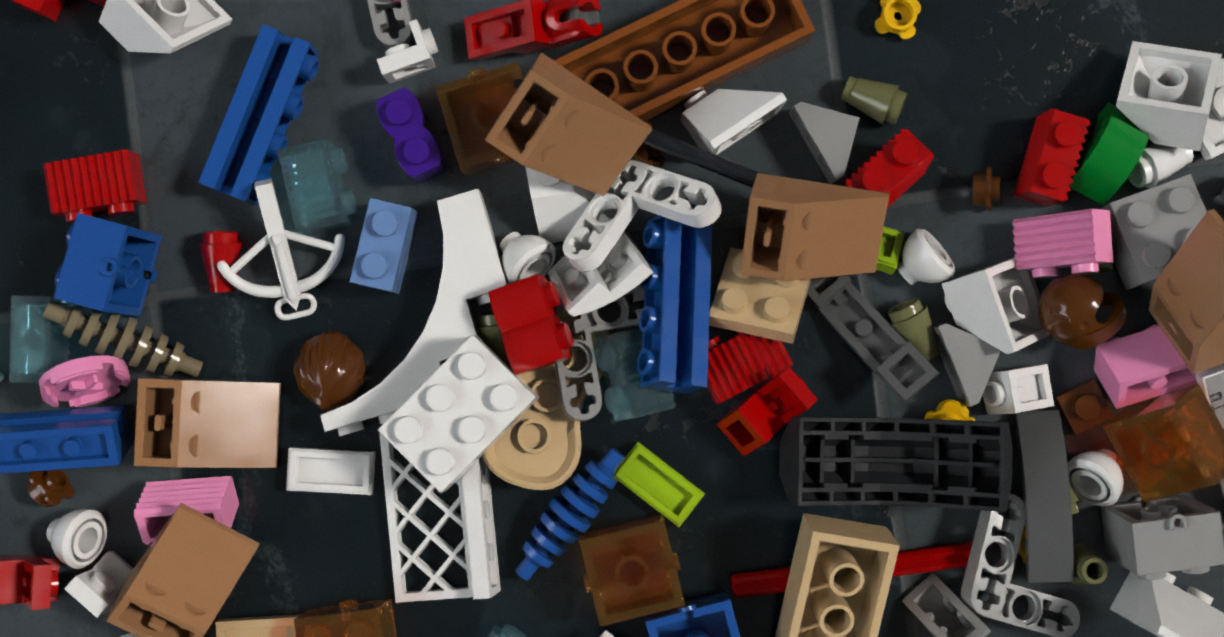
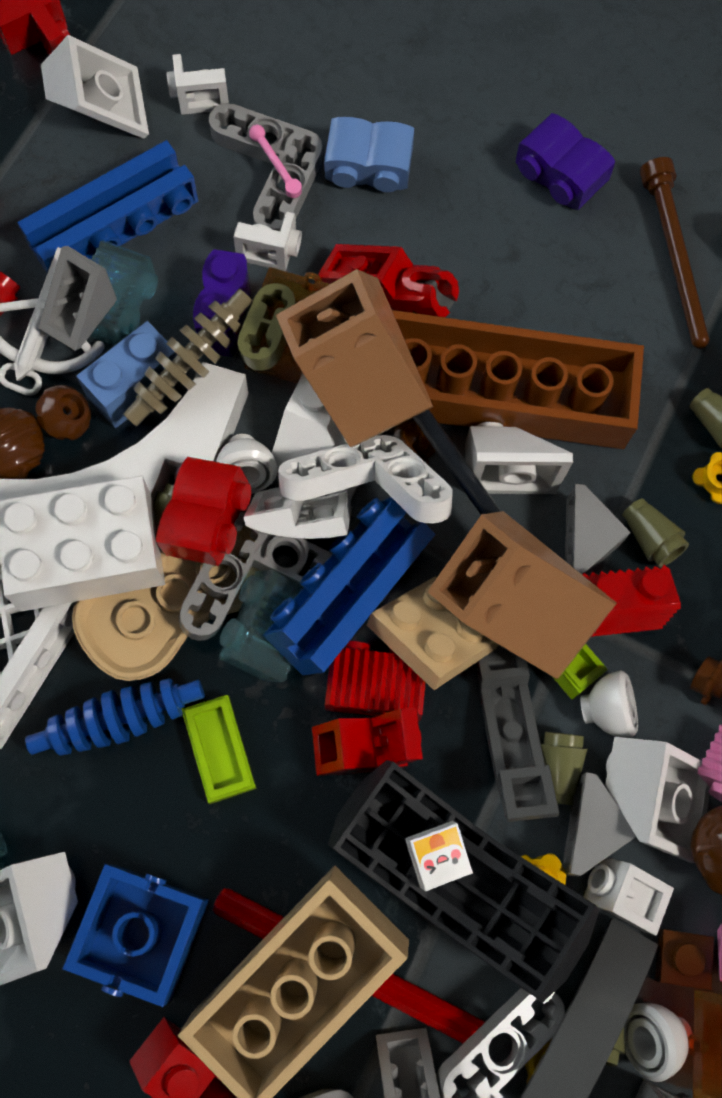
camera: 30 degrees right, 15 degrees down
clear orange brick [579,515,685,627] -> none
none -> reddish brown plate [35,385,91,440]
none -> light grey slope [38,246,117,350]
none -> dark tan piece [123,288,253,426]
none -> olive beam [237,283,296,371]
none -> white tile [405,821,473,892]

